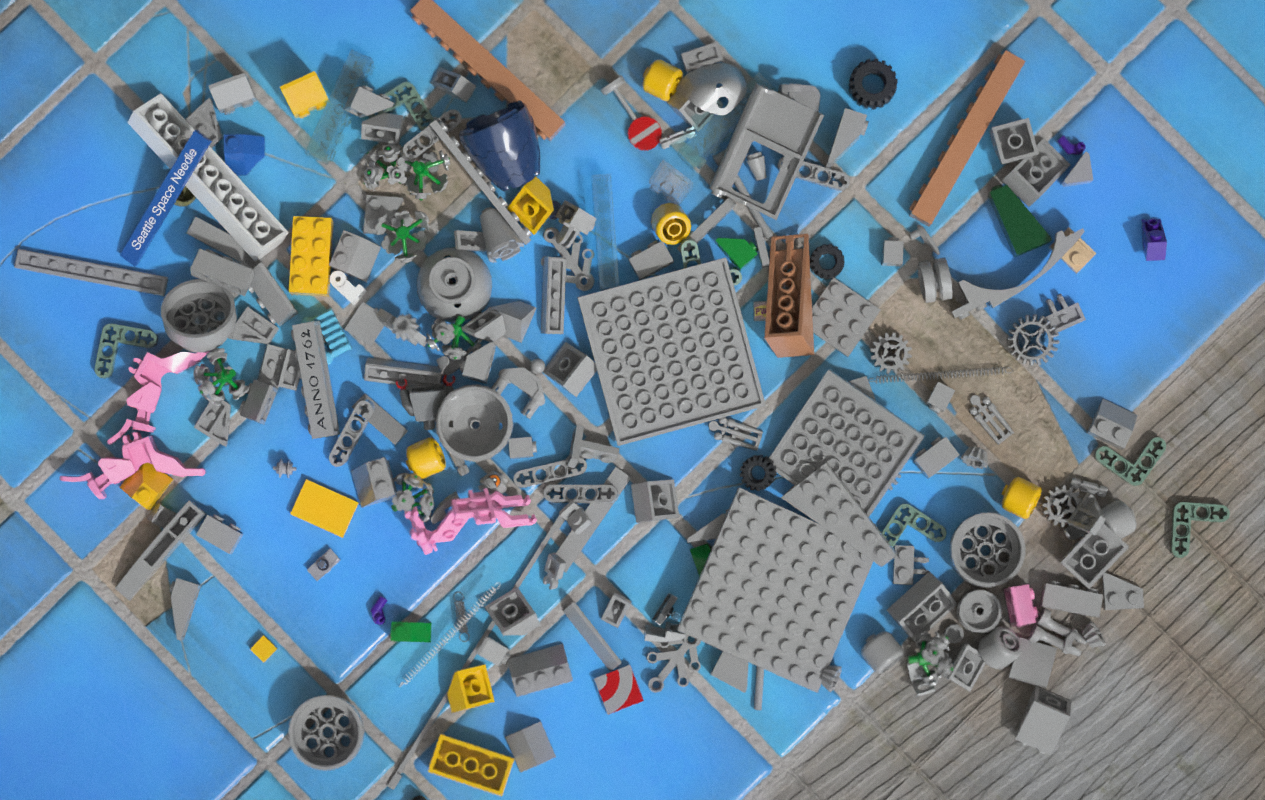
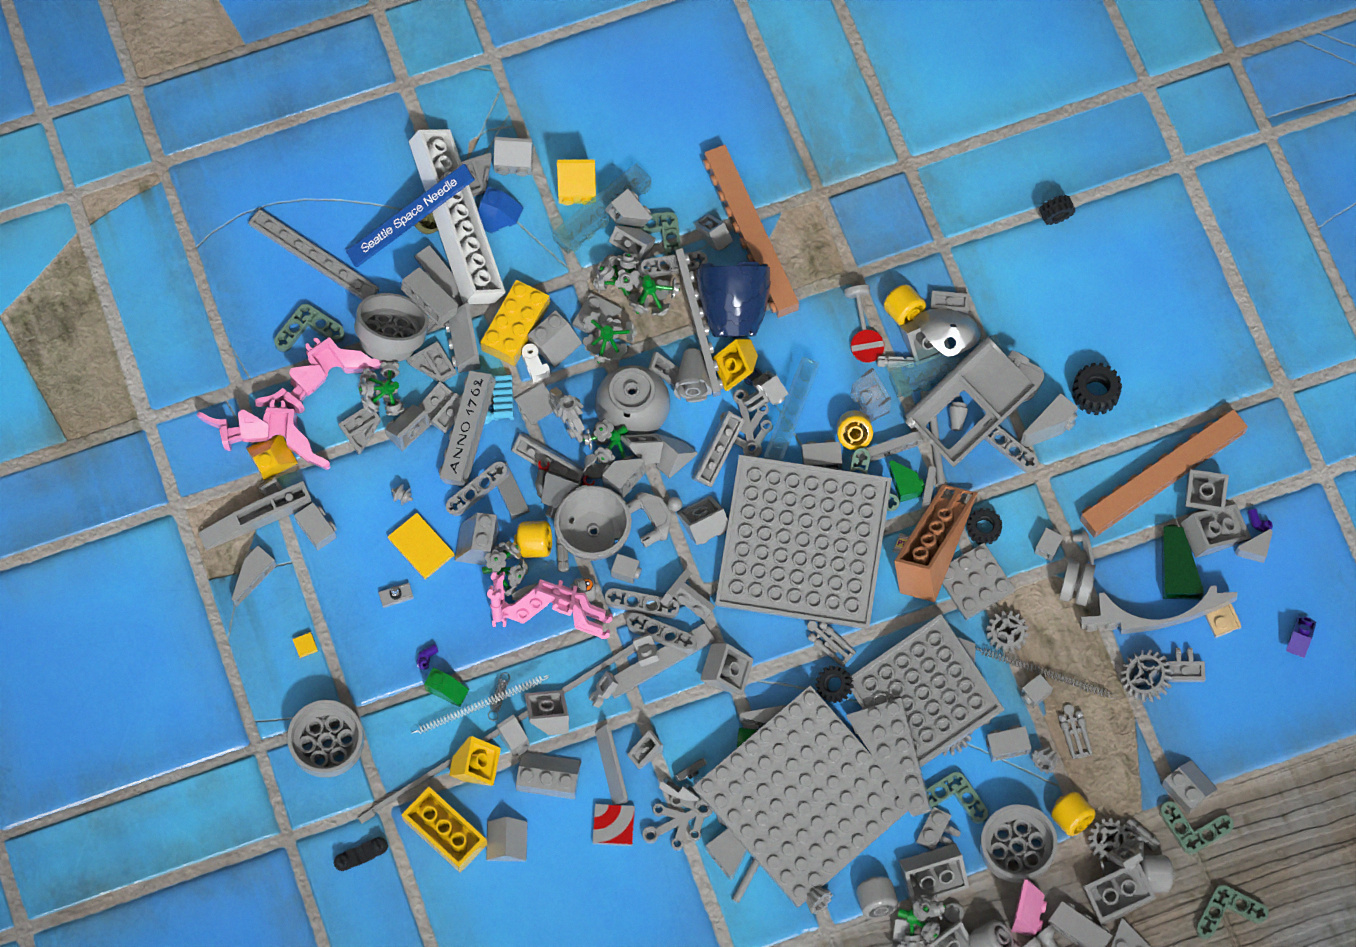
camera: 25 degrees right, 15 degrees down
light grey wheel [956,590,1002,633] -> none

